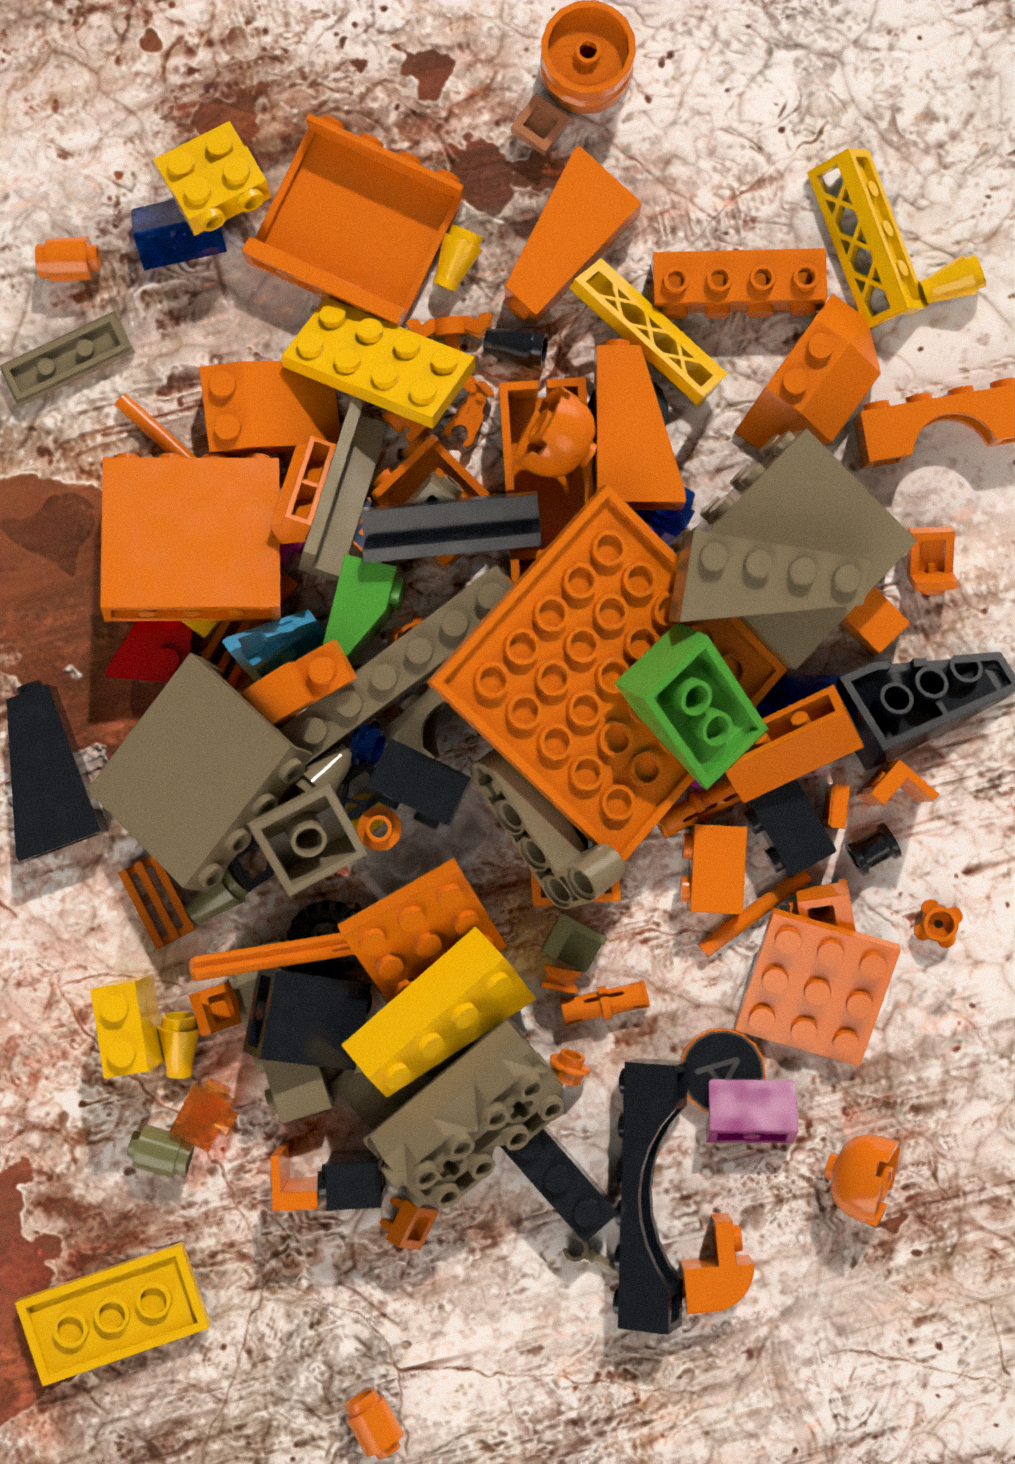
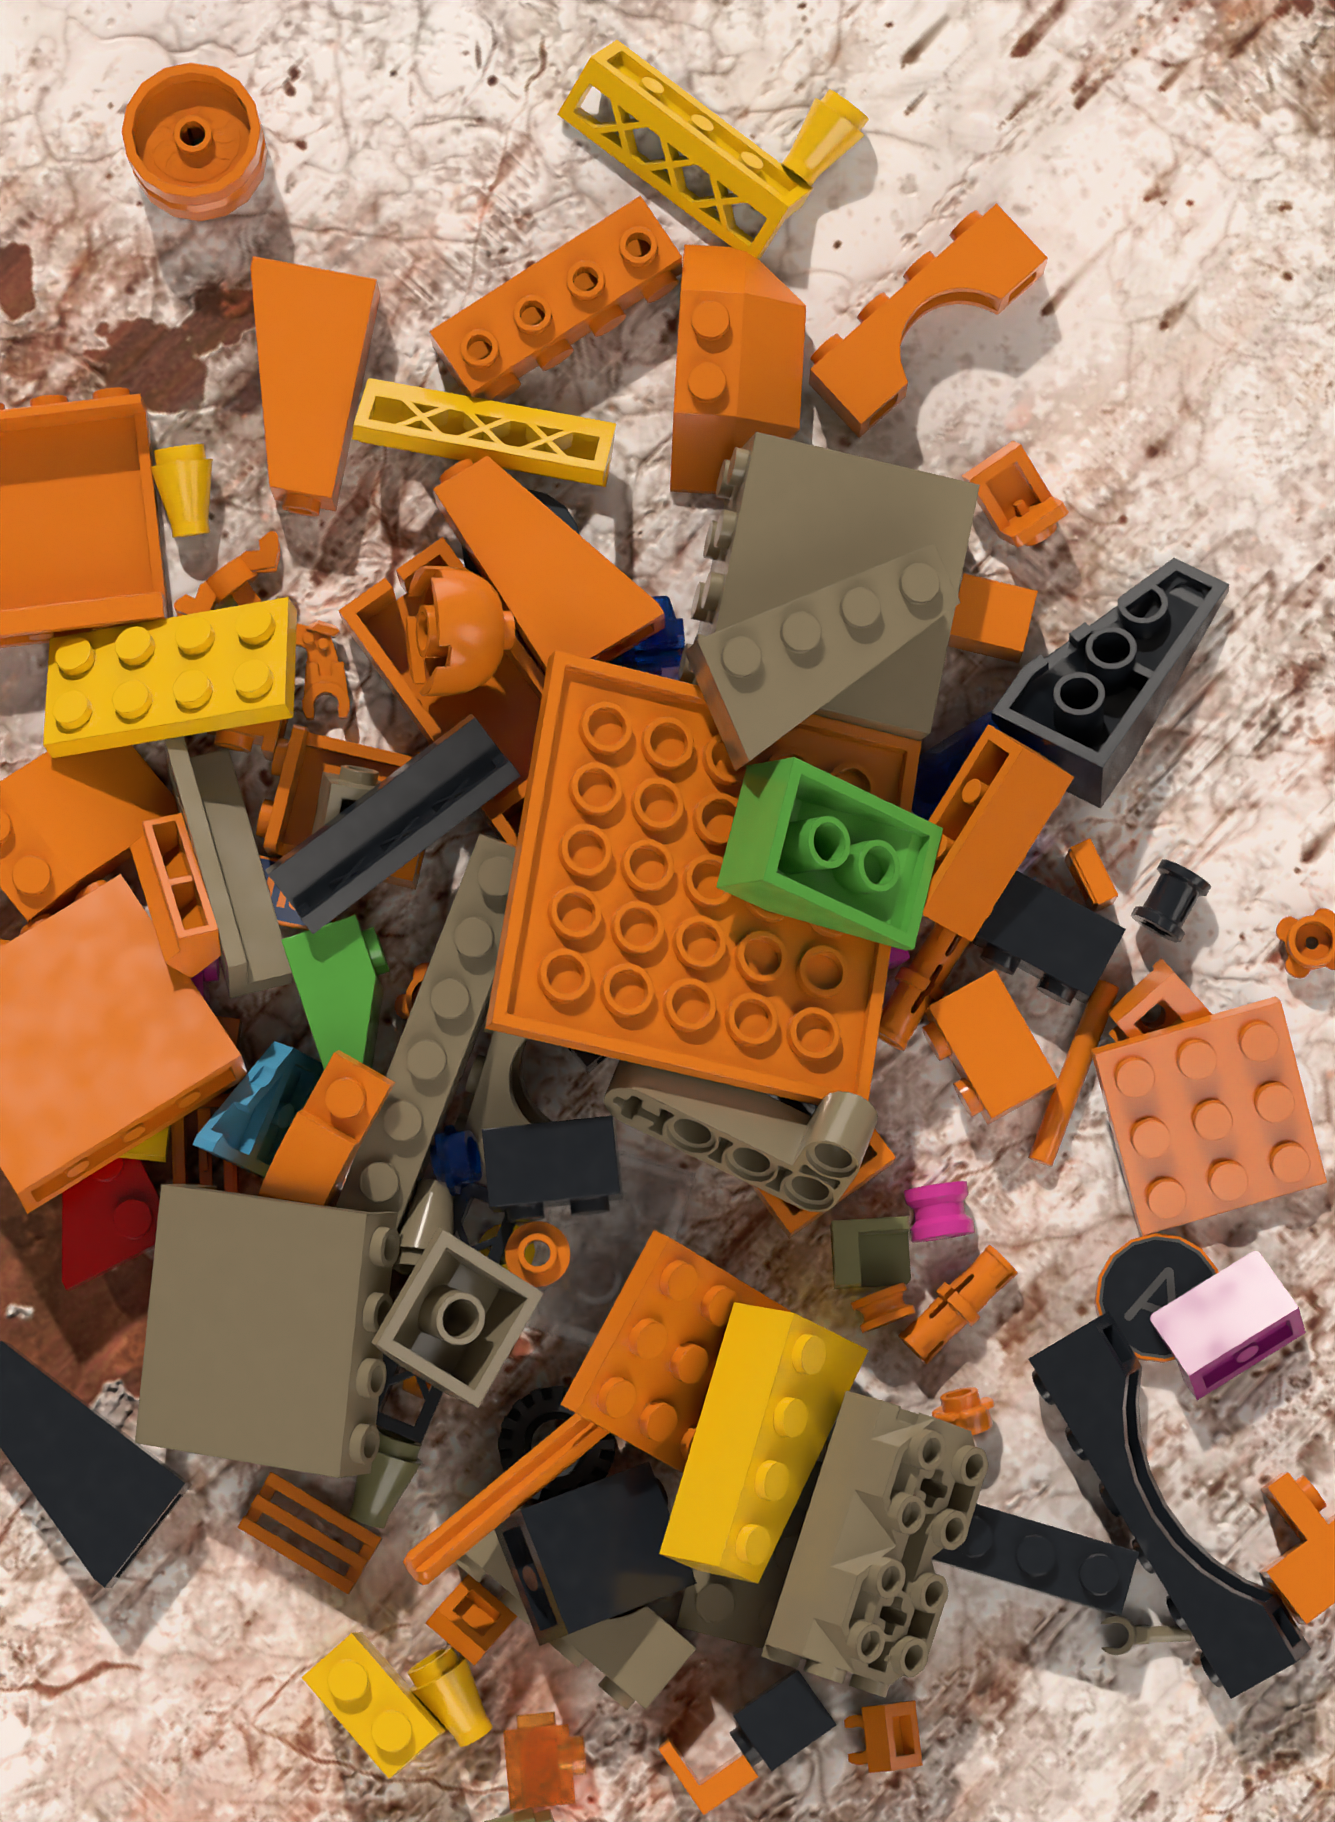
camera: 30 degrees left, 5 degrees down
black cone [483,326,549,369] -> none
nougat plate [511,93,571,157] -> none
orange panel [856,760,940,806] -> none
none -> dark pink wheel [904,1181,975,1243]

